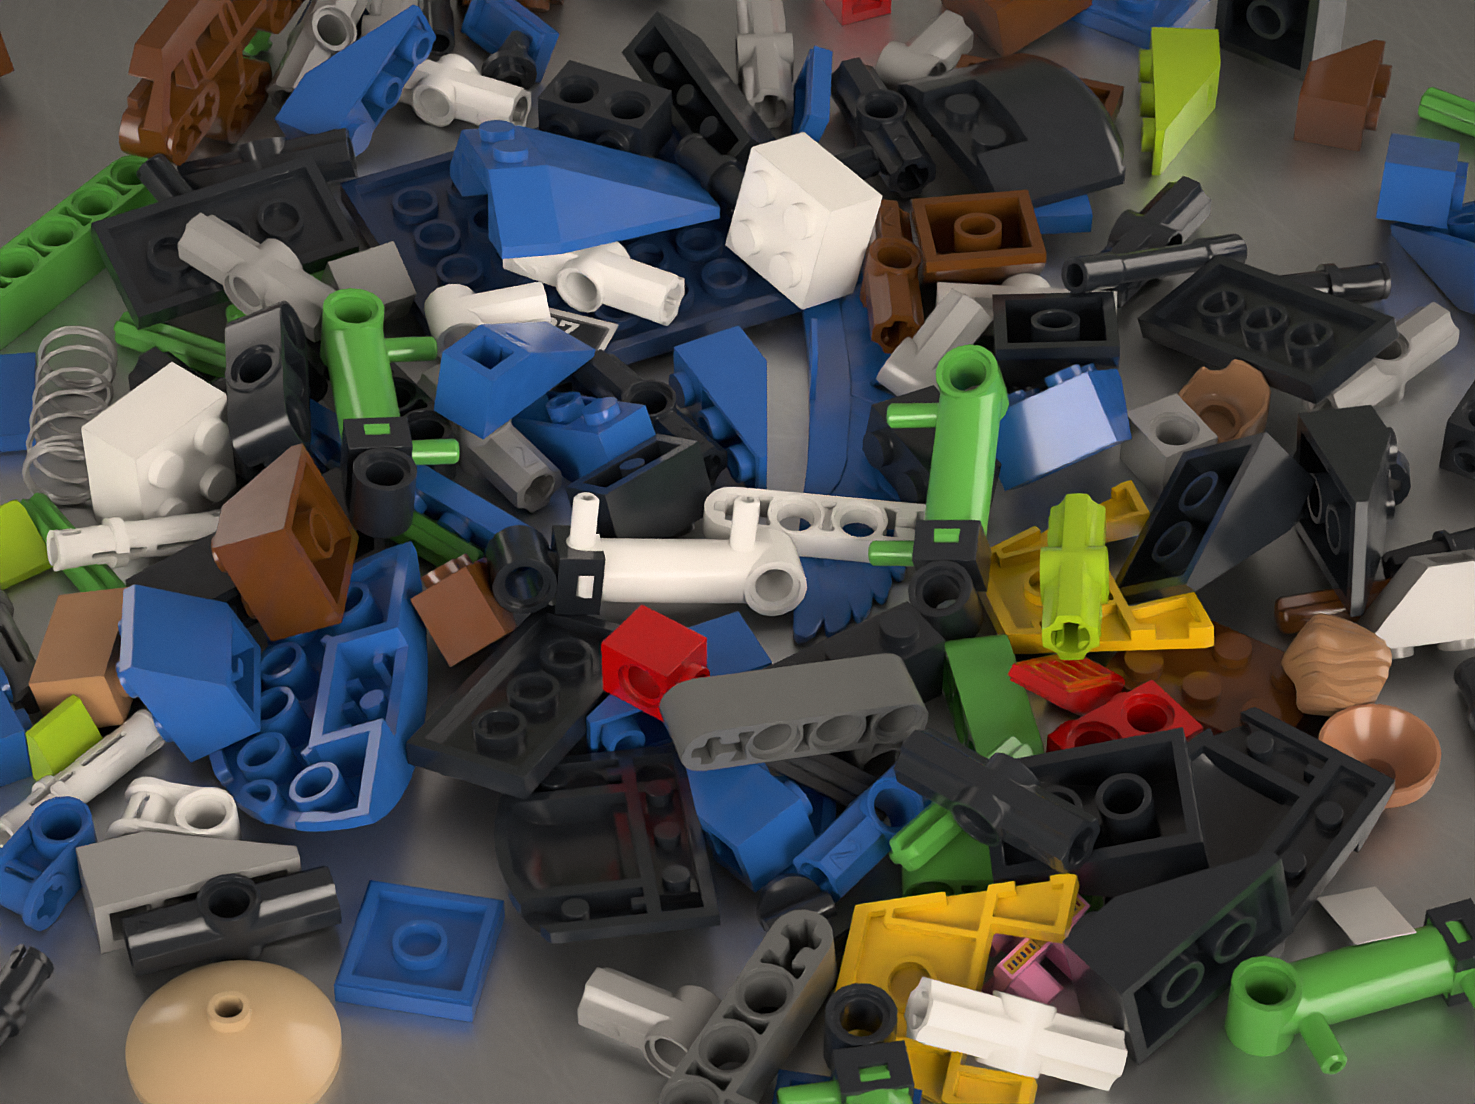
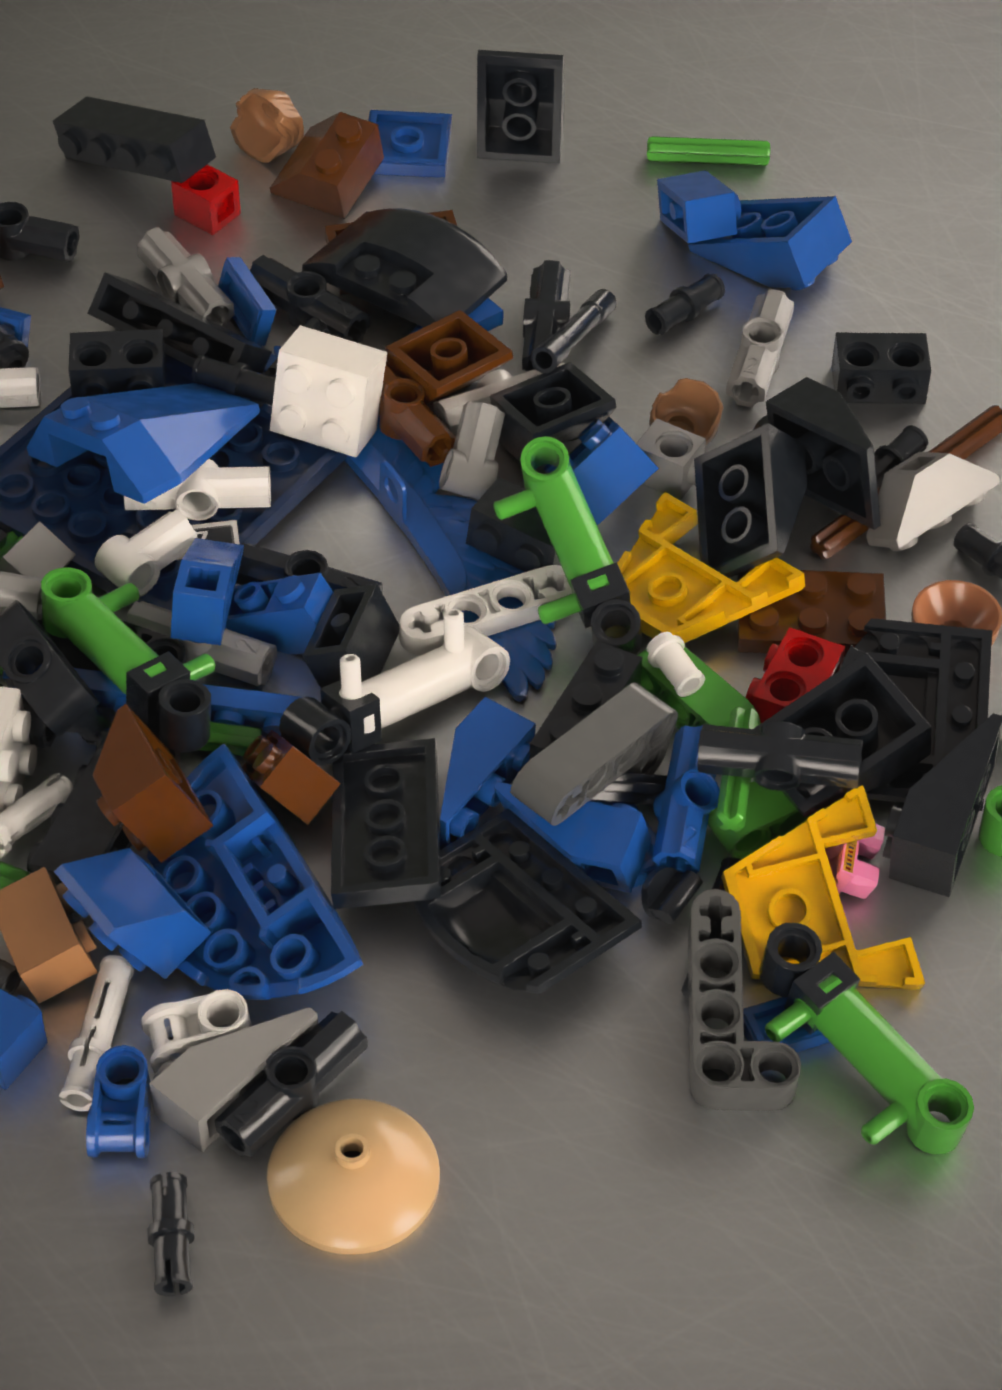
camera: 30 degrees left, 5 degrees up
lime slope [26,694,103,781] -> none
blue tile [334,880,505,1022] -> none
light grey piece [577,967,722,1078] -> none
red brick [601,604,710,722] -> none
blue slope [668,325,767,490] -> none
light grey piece [875,10,974,92] -> none
white piece [904,977,1128,1091] -> none
red slope [1008,654,1125,716] -> none
lime piece [1040,493,1109,660] -> none
lime slope [1137,27,1221,175] -> none
black plate [1137,254,1399,405] -> none
medium nougat hair [1281,613,1392,717] -> none
reddish brown slope [1293,39,1392,152] -> none
none -> white pin [647,632,705,697]

